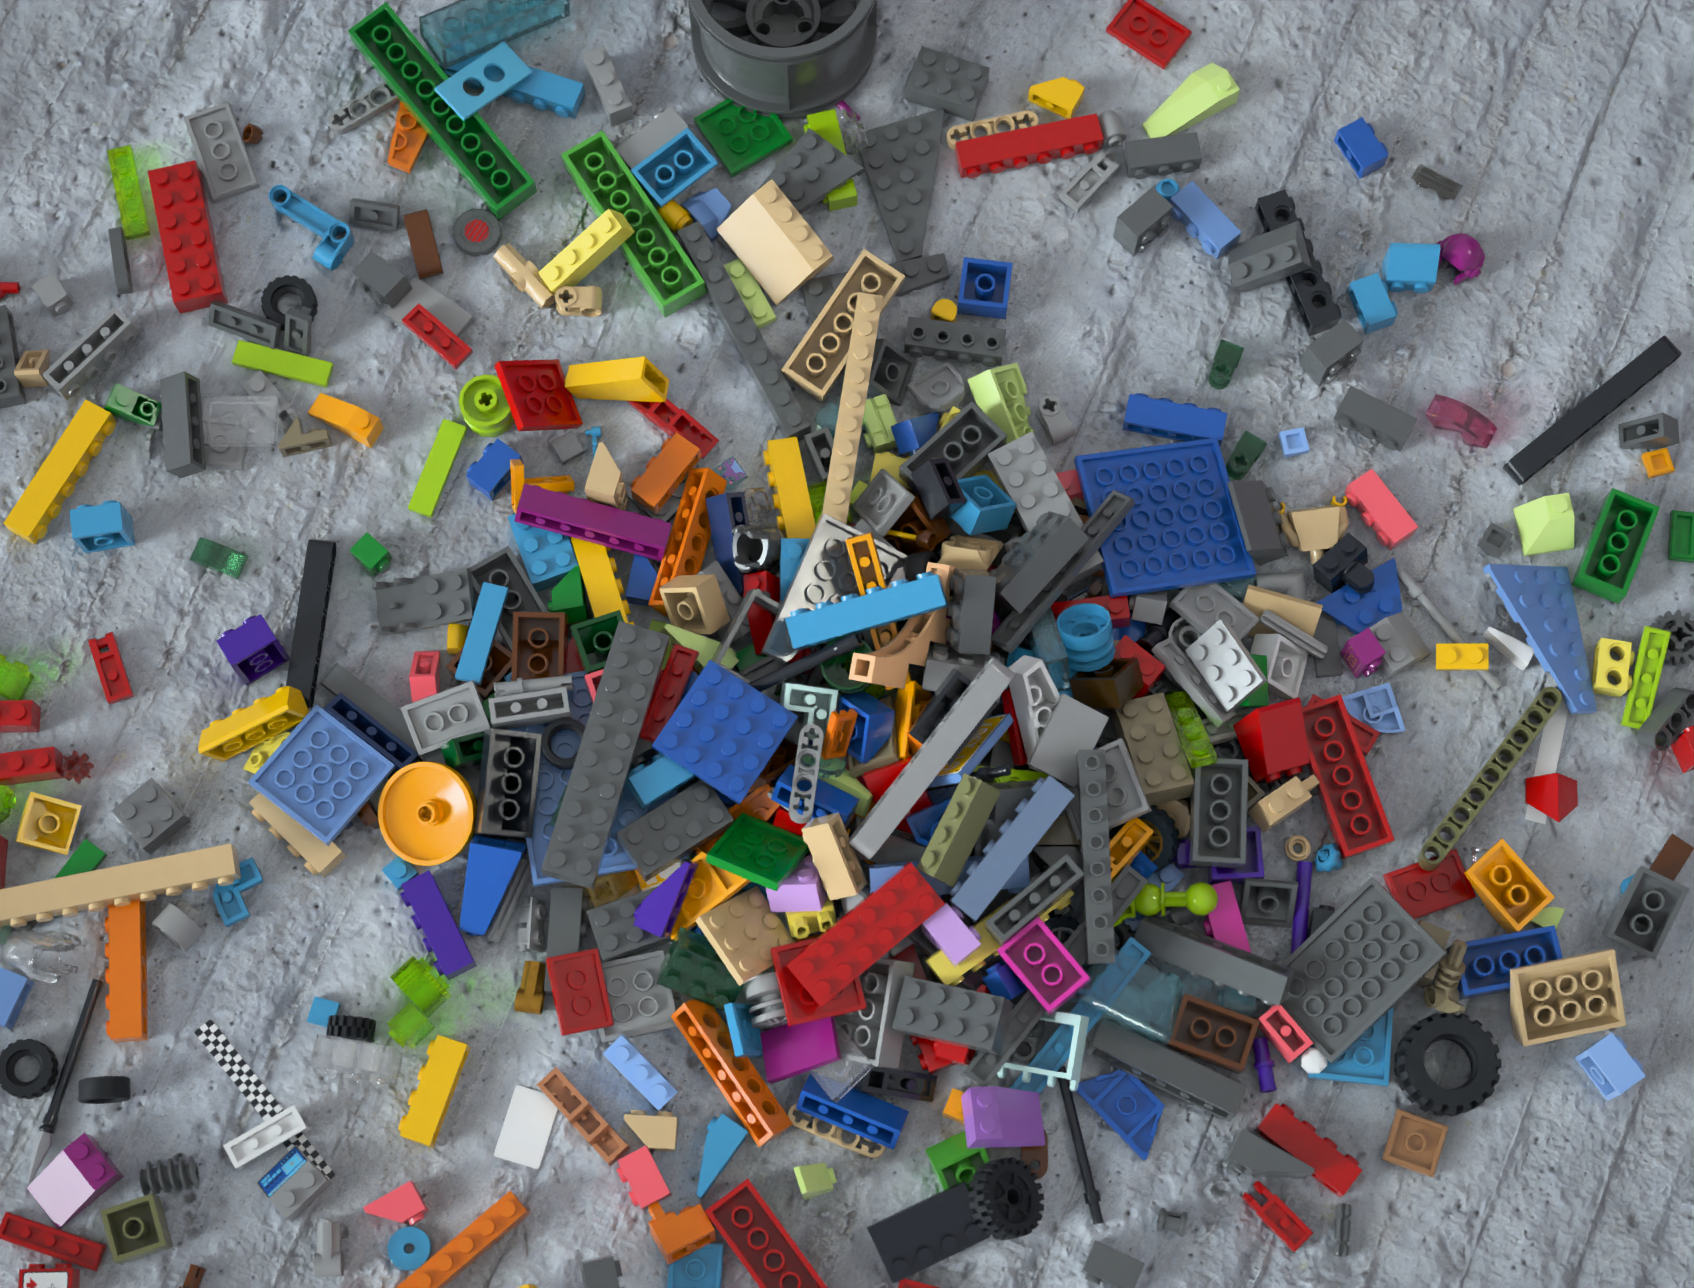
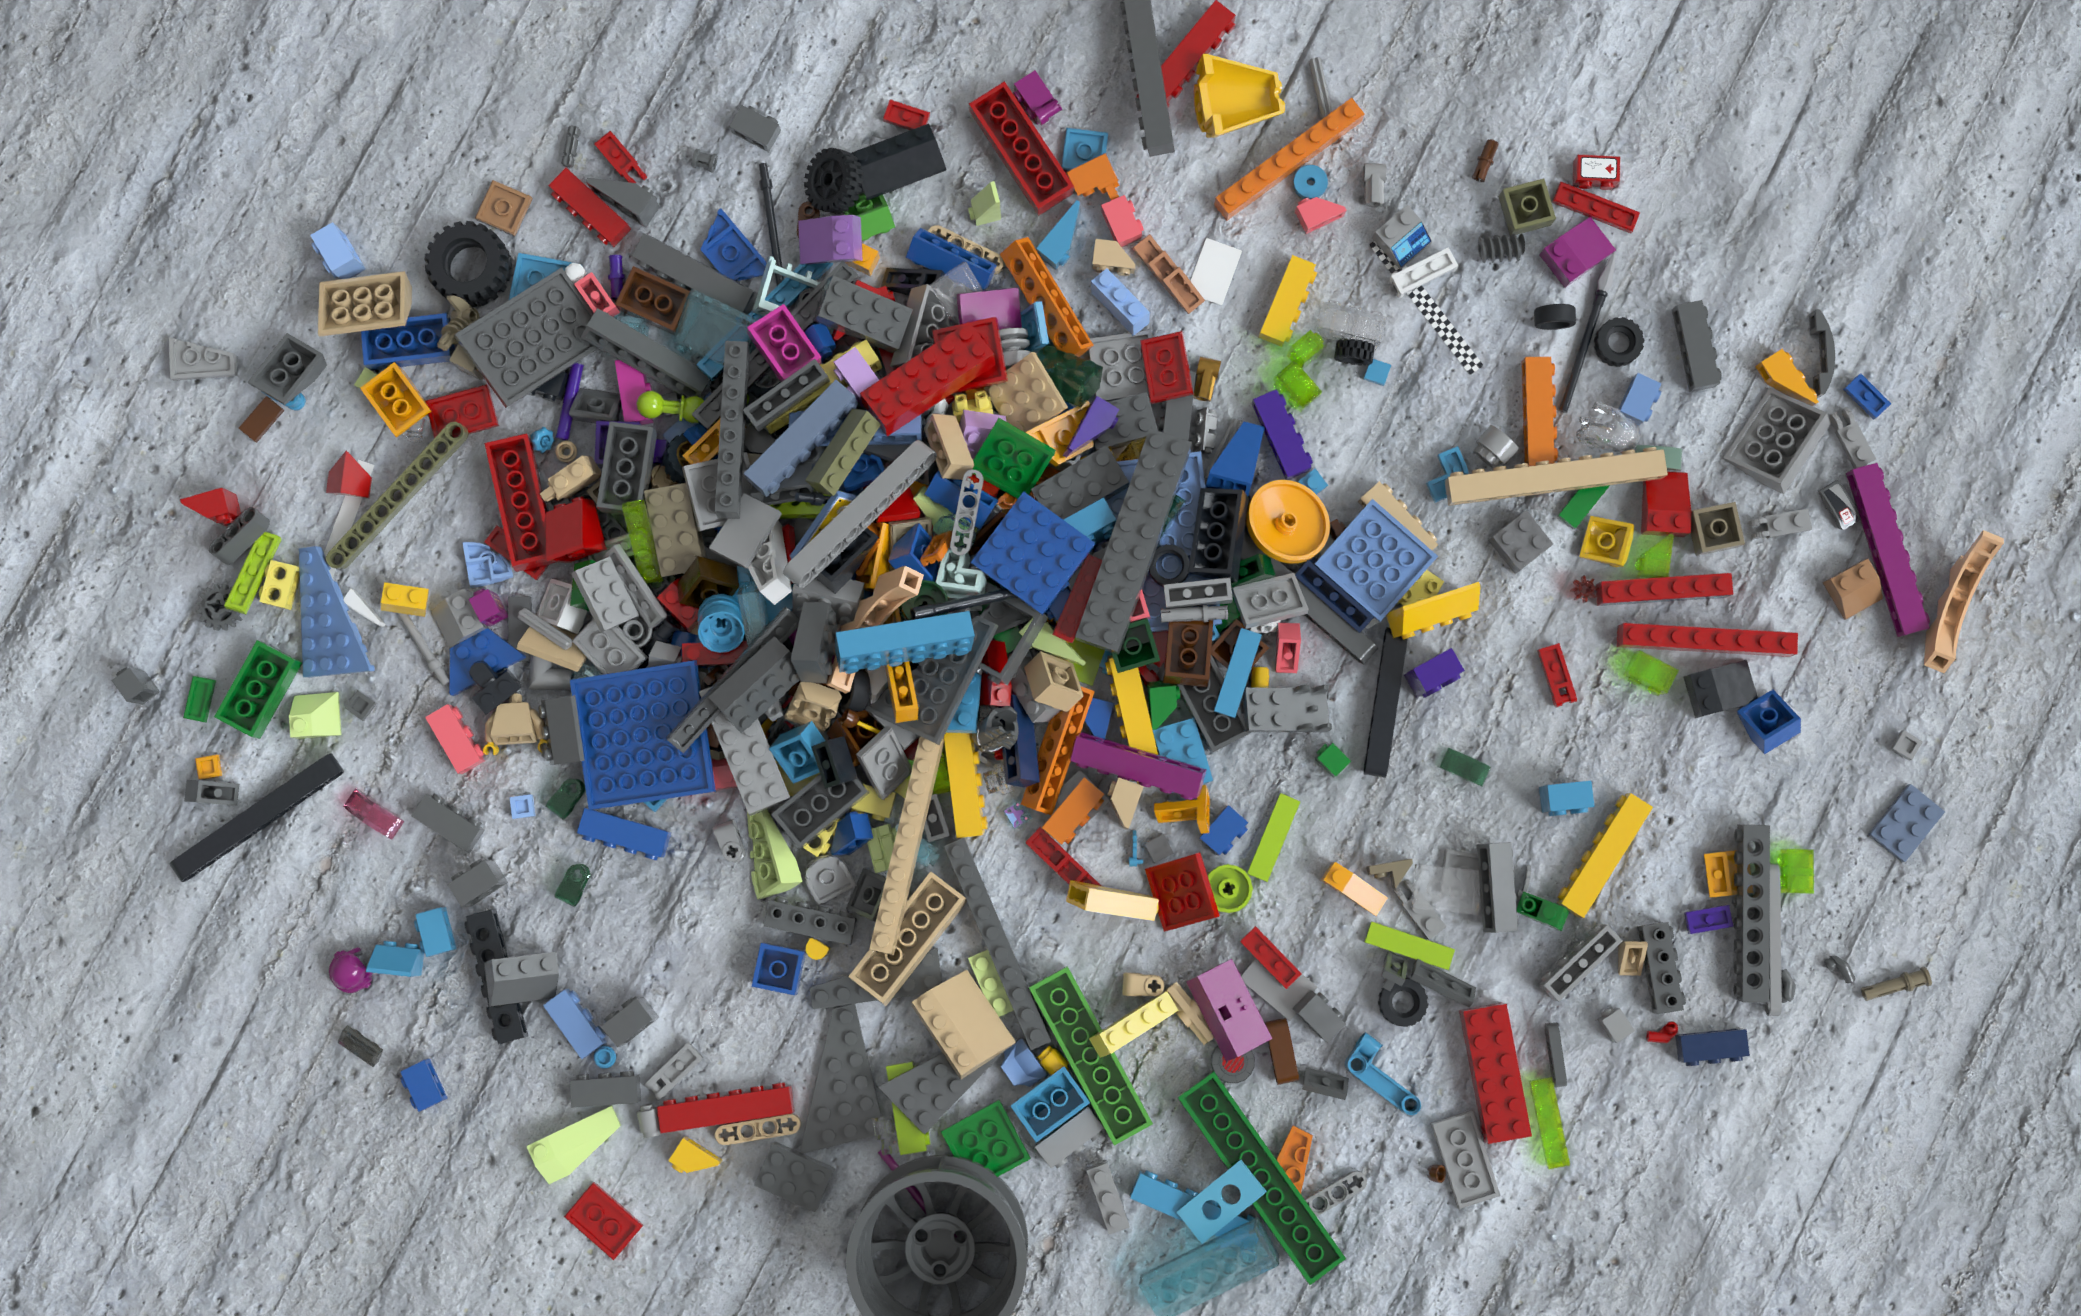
camera: 175 degrees left, 10 degrees up
none -> brick [1186,959,1272,1062]

